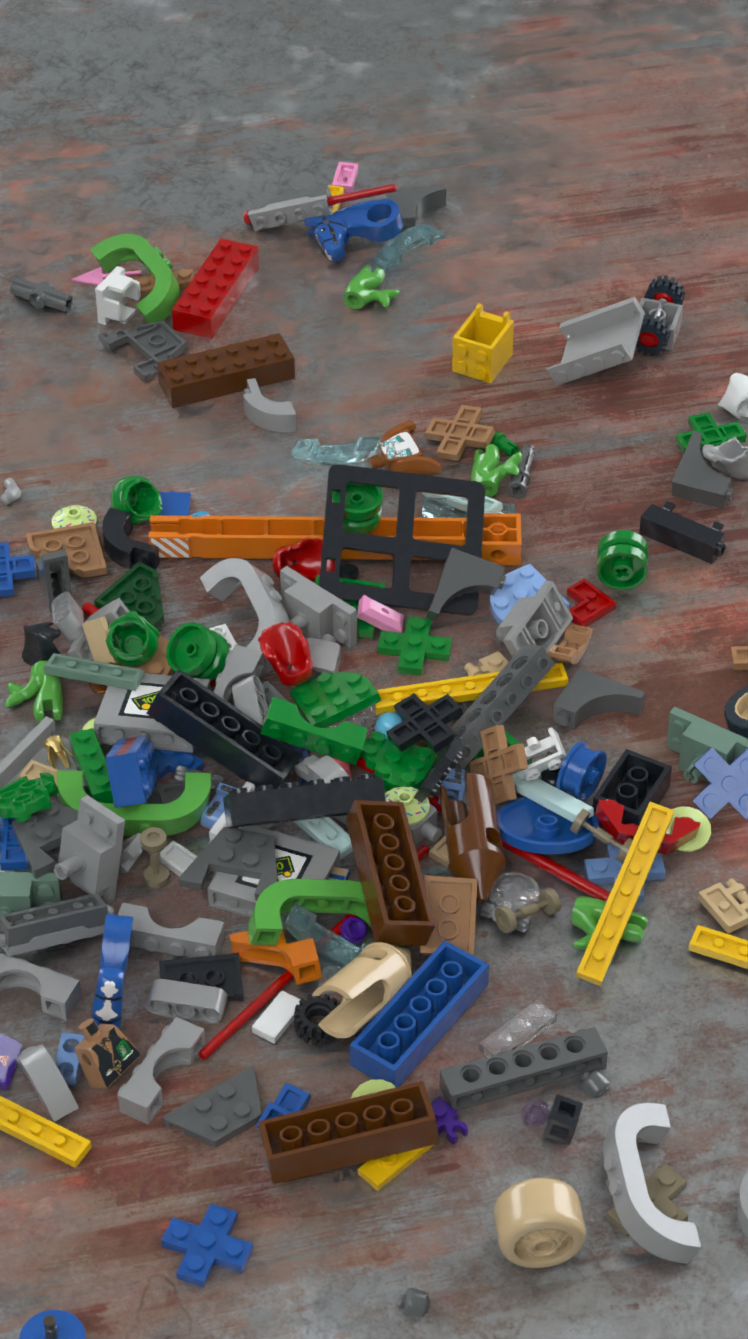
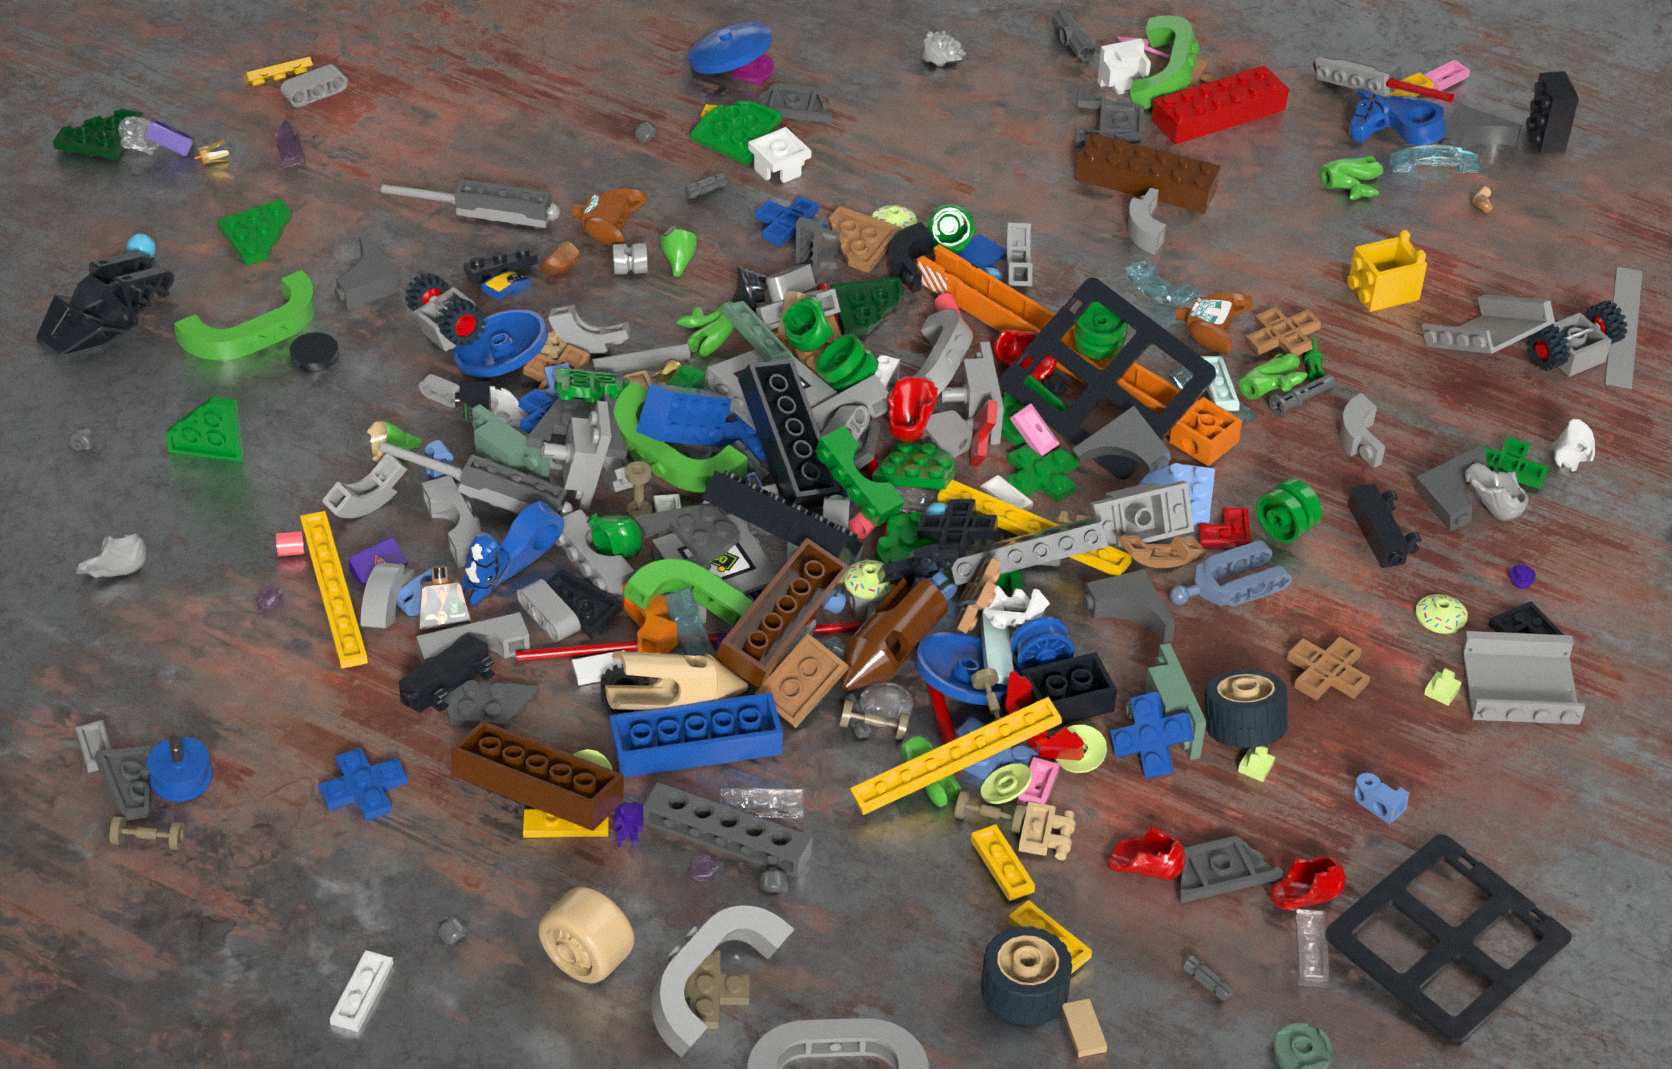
camera: 40 degrees right, 0 degrees up
light grey arm [1,478,21,505] -> none
blue slope [256,1083,311,1129] -> none
black brick [543,1094,583,1145] -> none
none -> black brick [399,634,495,713]
none -> green helmet [586,513,643,559]
none -> coral beam [934,293,961,316]
none -> dark tan wheel [955,790,1027,834]
none -> red tile [970,400,998,466]
none -> white tile [980,475,1033,511]
none -> yellowish green dish [981,763,1032,804]
none -> light grey arch [1006,223,1033,287]
none -> bright pink piece [1017,757,1060,806]
none -> sand blue piece [1169,540,1292,606]
none -> light grey arch [1340,393,1385,468]
none -> medium nougat arm [1473,187,1494,214]
none -> black brick [1526,71,1579,153]
none -> light grey sticker [1605,267,1643,389]

